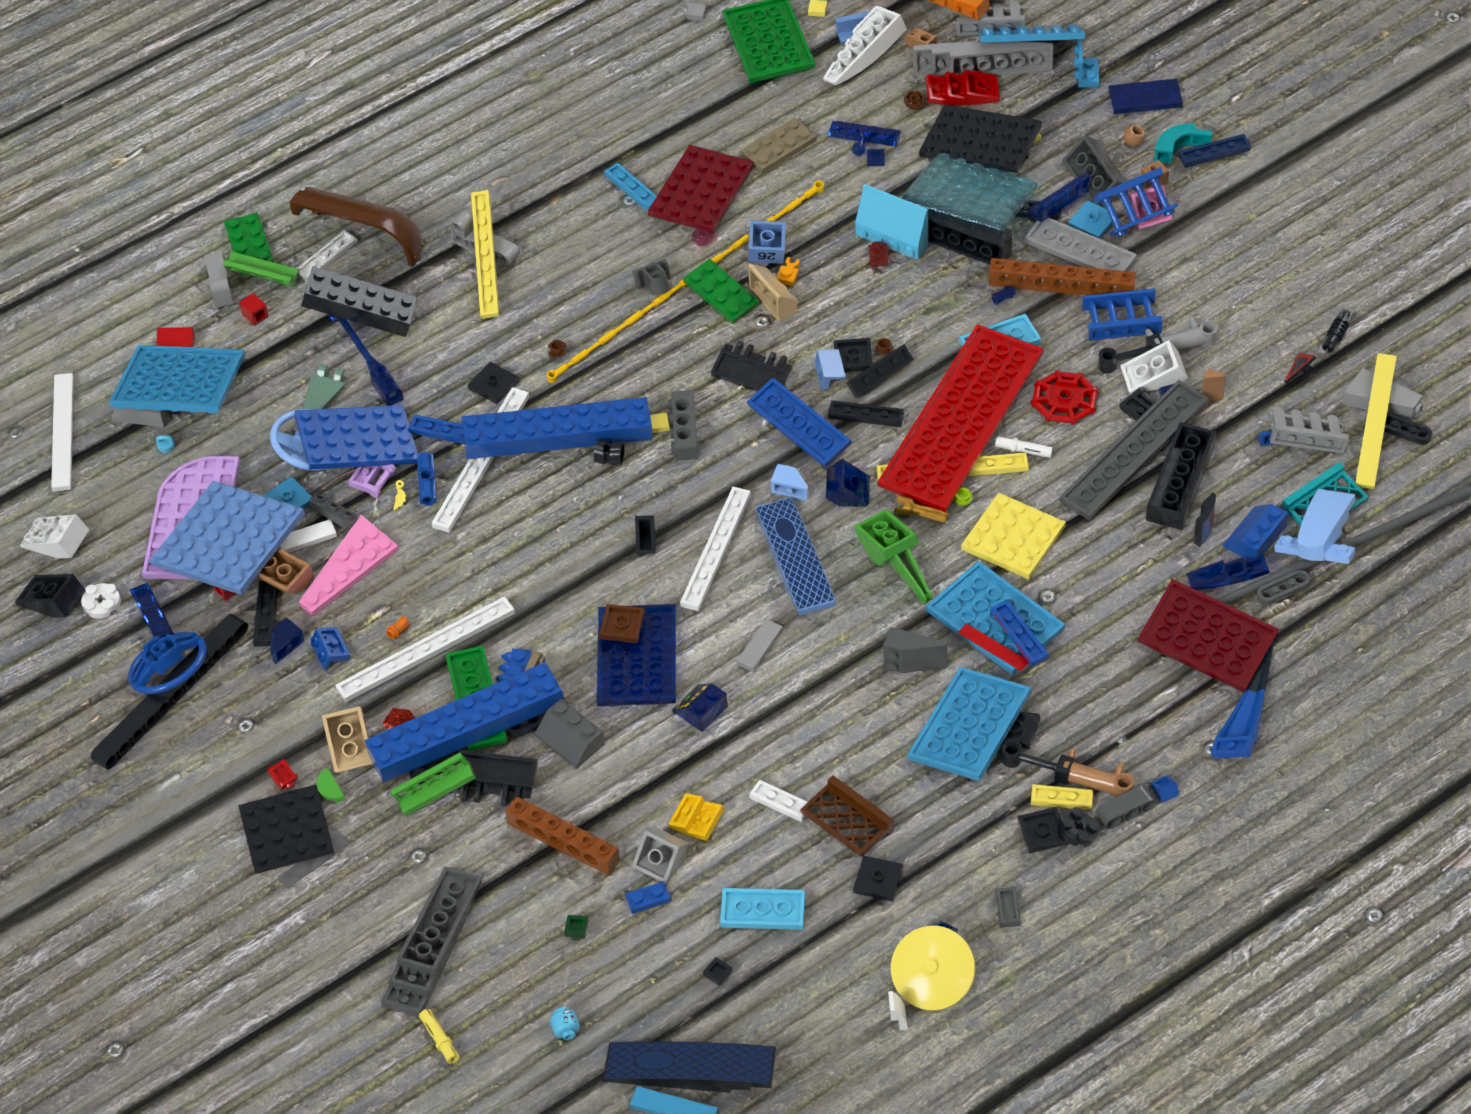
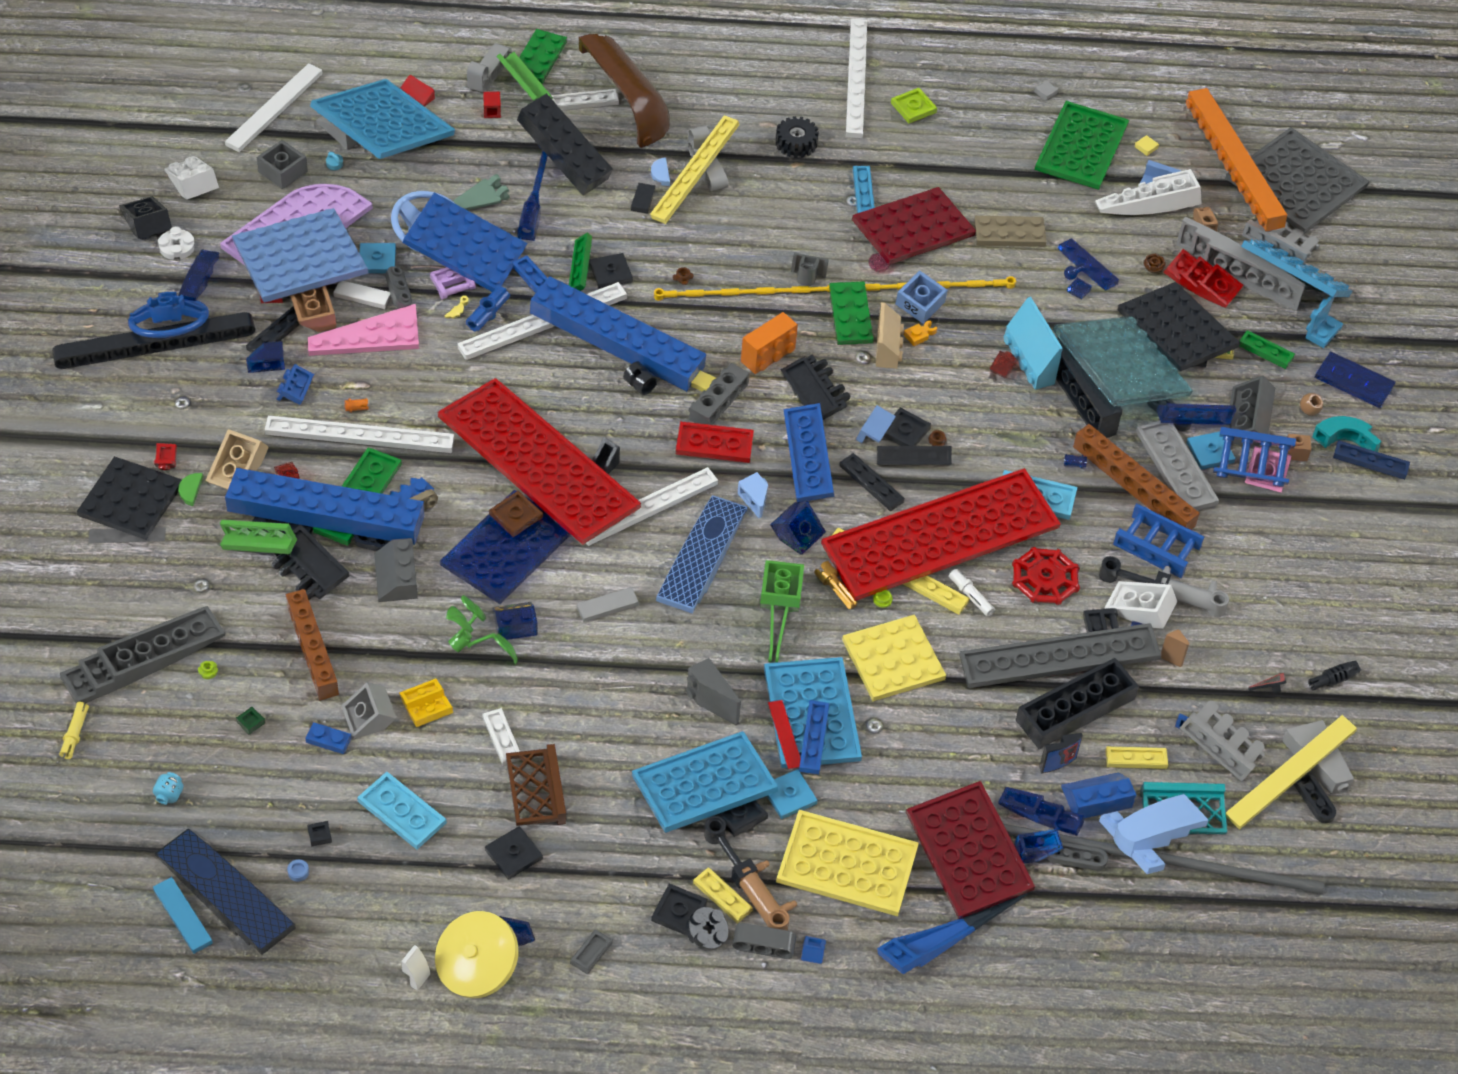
camera: 30 degrees right, 0 degrees up
none -> lime plate [198,661,218,679]
none -> dark grey brick [257,140,308,189]
none -> medium blue tile [287,859,309,882]
none -> red plate [438,378,641,545]
none -> bright green plant [446,595,517,664]
none -> green plate [569,232,592,291]
none -> black tile [631,183,656,214]
none -> light blue tile [651,157,670,186]
none -> red plate [676,421,754,463]
none -> orange brick [741,312,798,374]
none -> dark azure plate [767,769,818,820]
none -> black bush [775,116,819,158]
none -> light yellow plate [776,810,919,916]
none -> white plate [846,19,867,138]
none -> lime plate [891,88,937,124]
none -> clear blue slope [1014,829,1063,864]
none -> light yellow tile [1105,746,1168,769]
none -> green plate [1239,330,1295,369]

